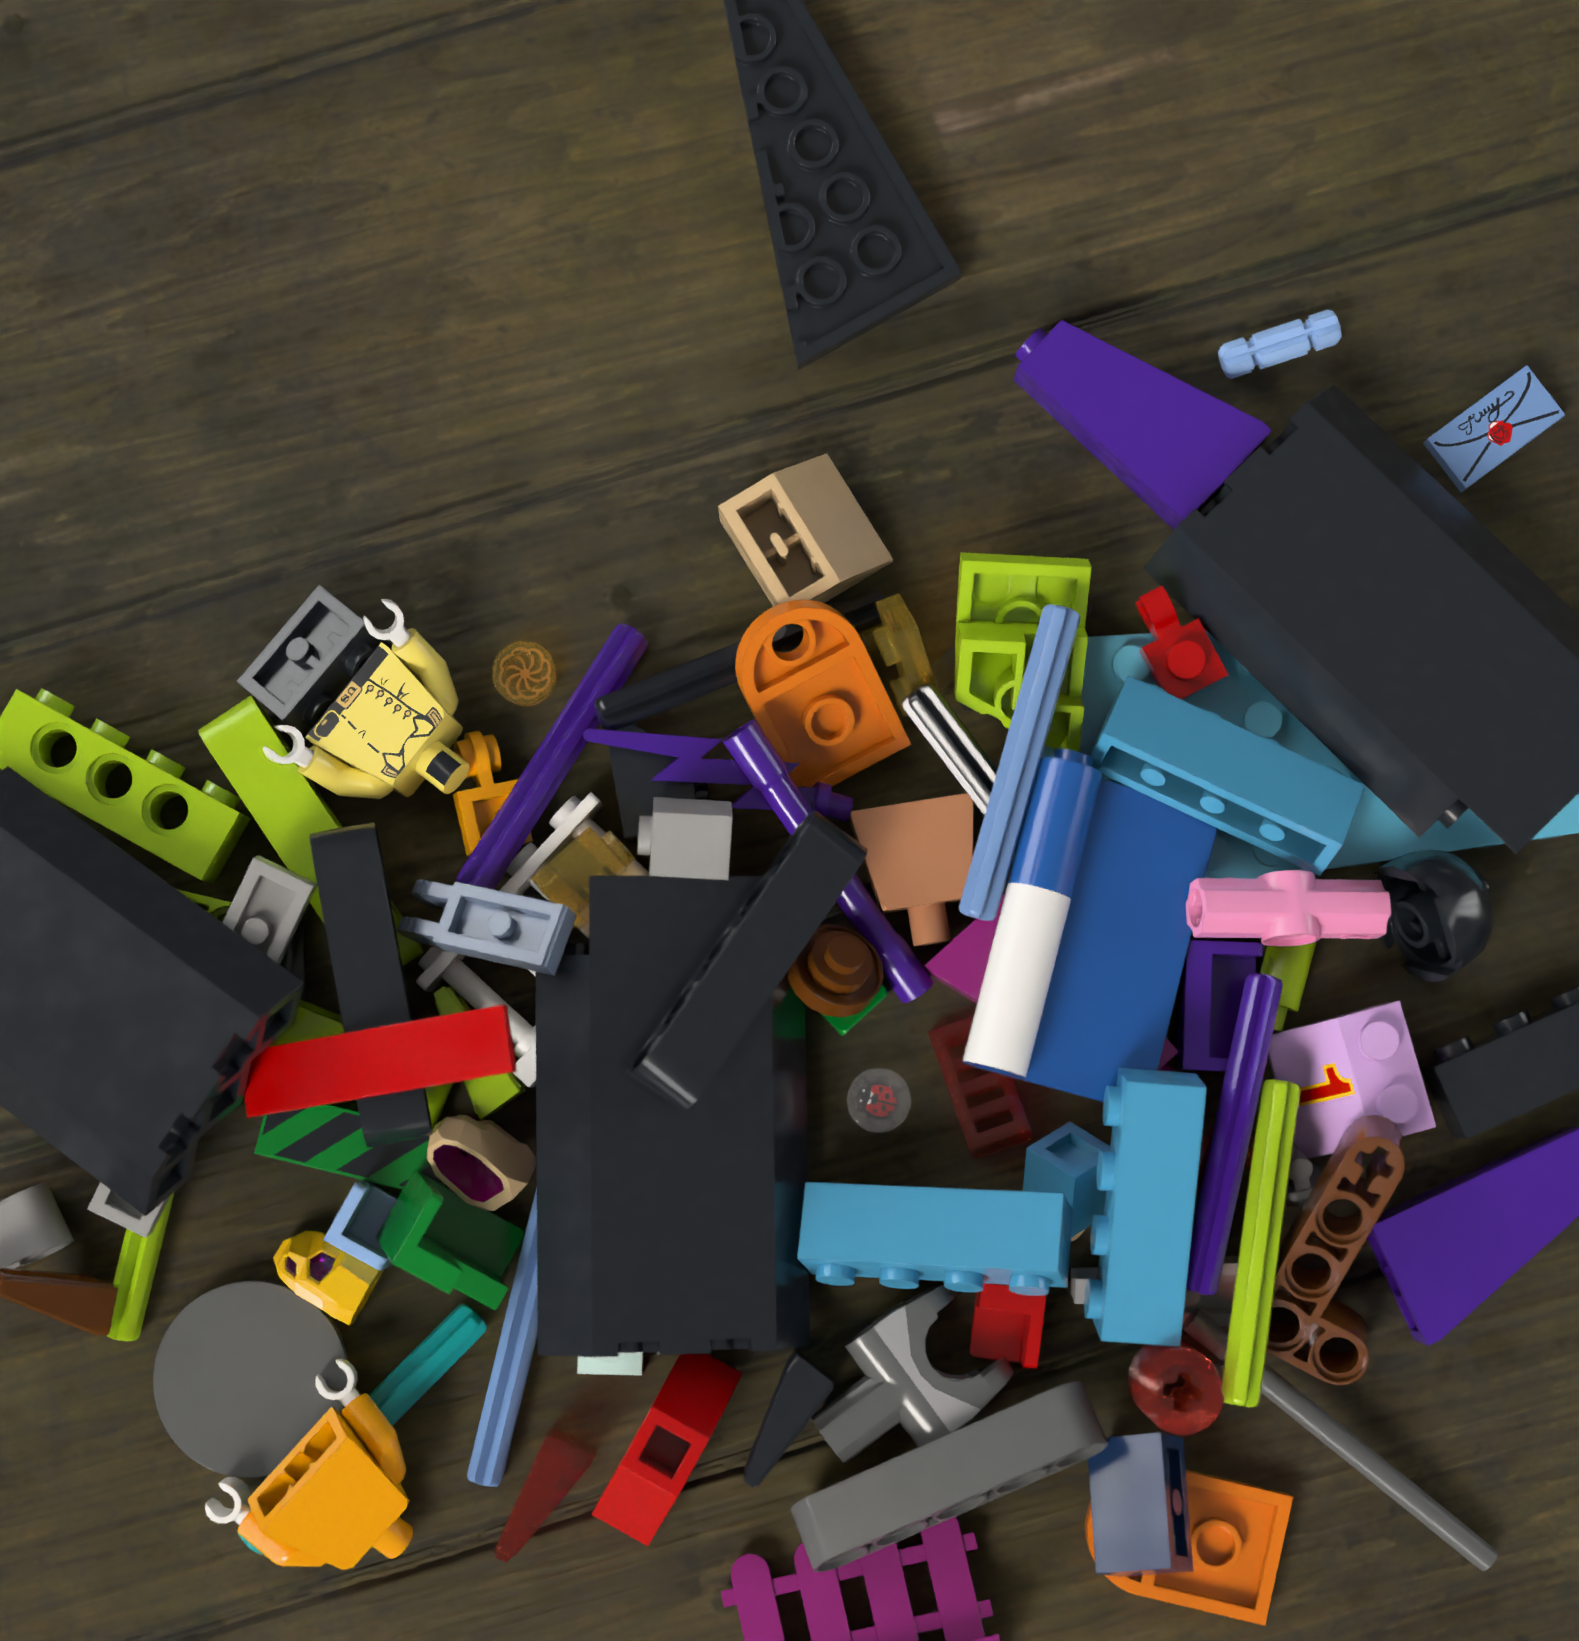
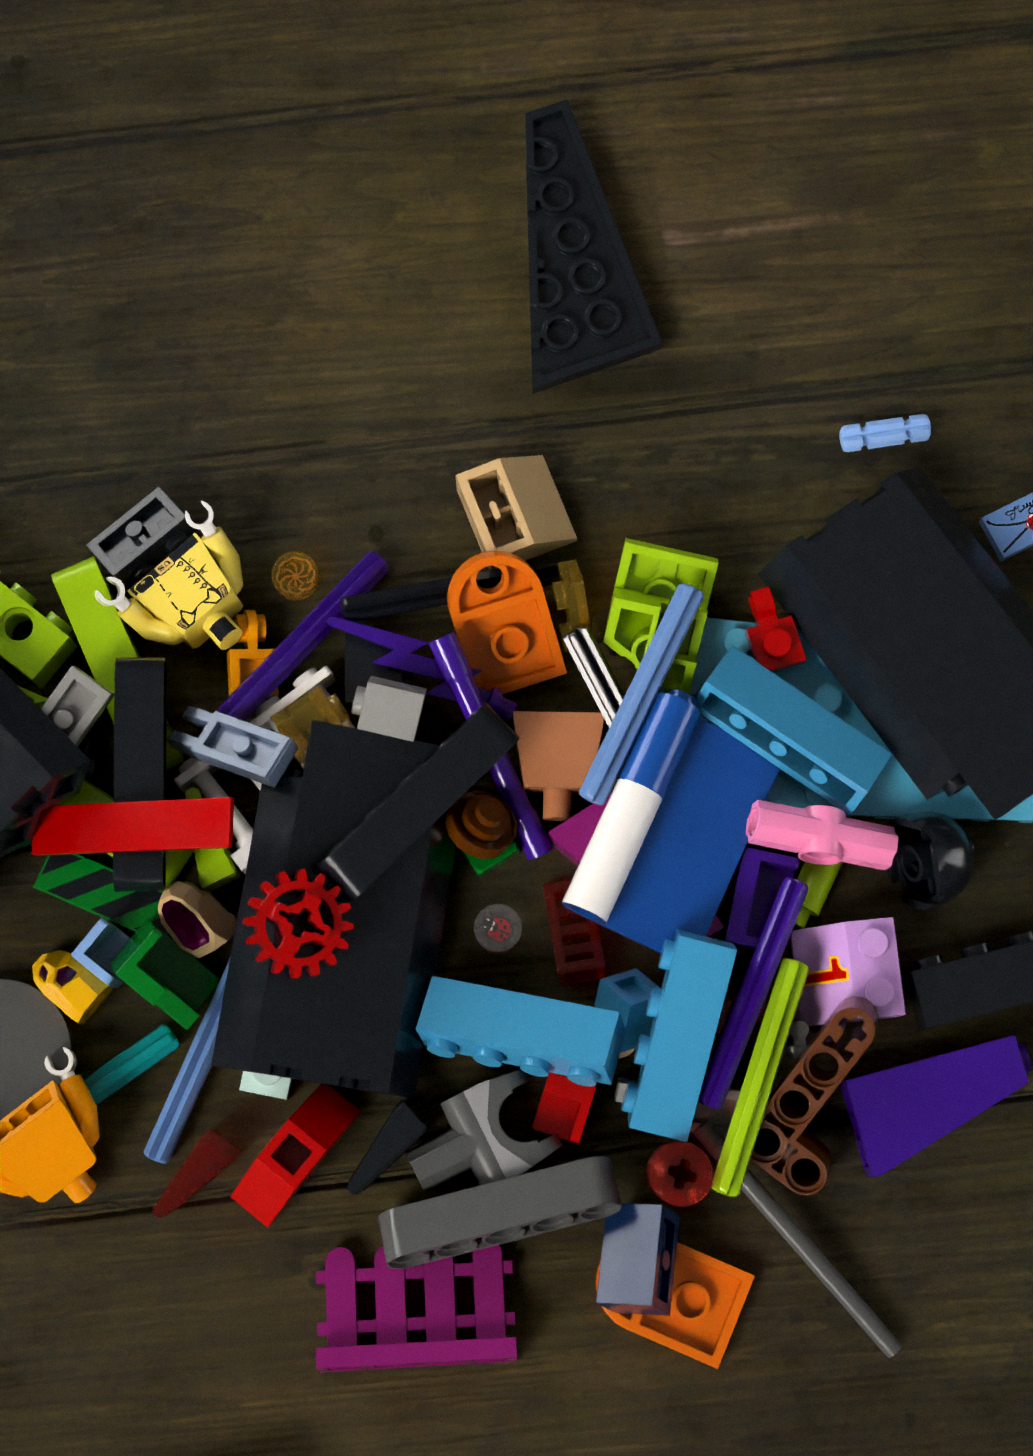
camera: 10 degrees right, 5 degrees down
dark purple slope [1013,320,1272,530] -> none
none -> red gear [242,869,354,979]

